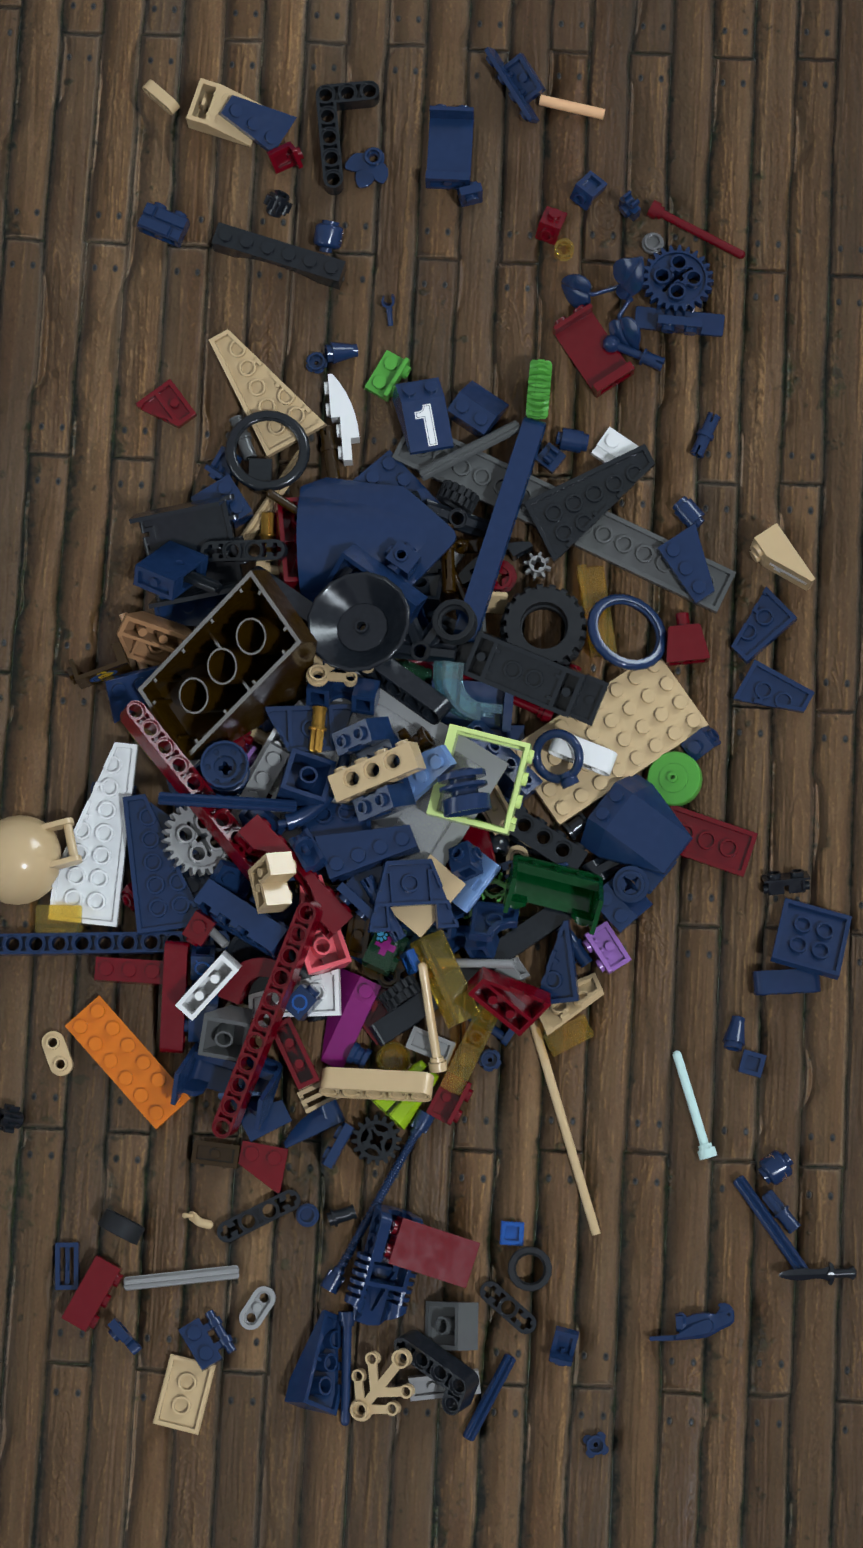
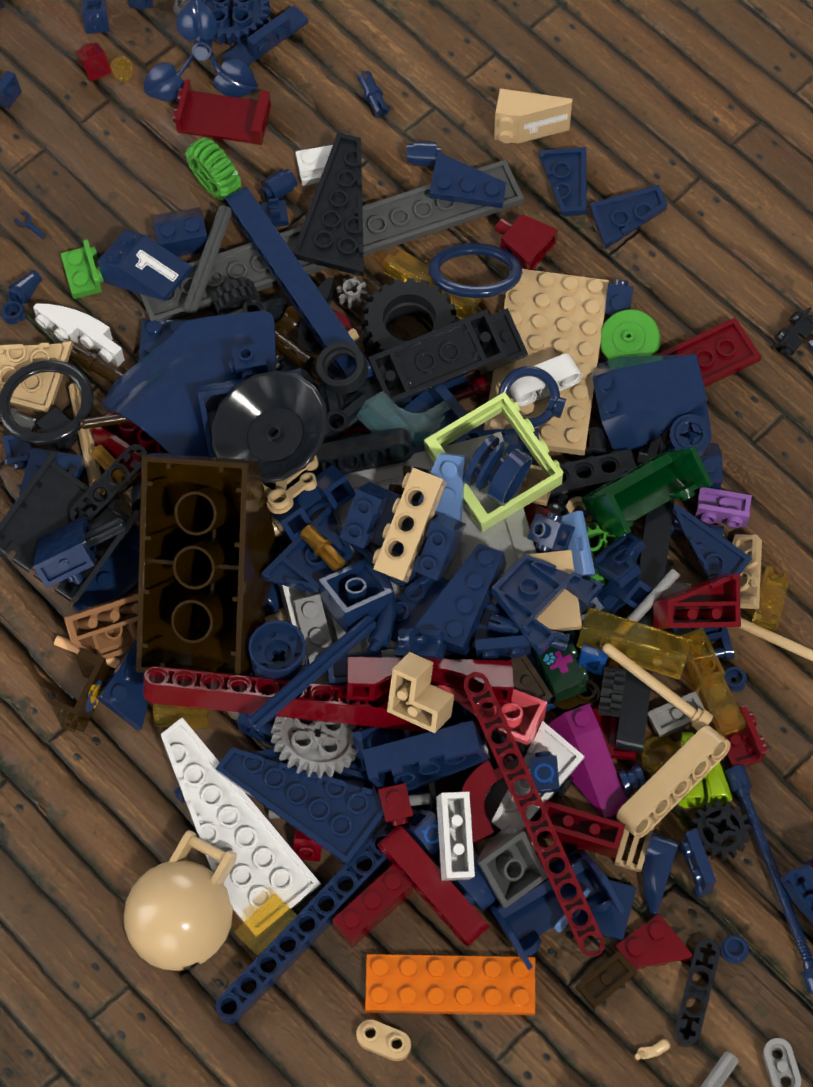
camera: 50 degrees left, 15 degrees down
black pin [326,1204,357,1227] -> none
dark blue pin [603,335,666,371] -> none

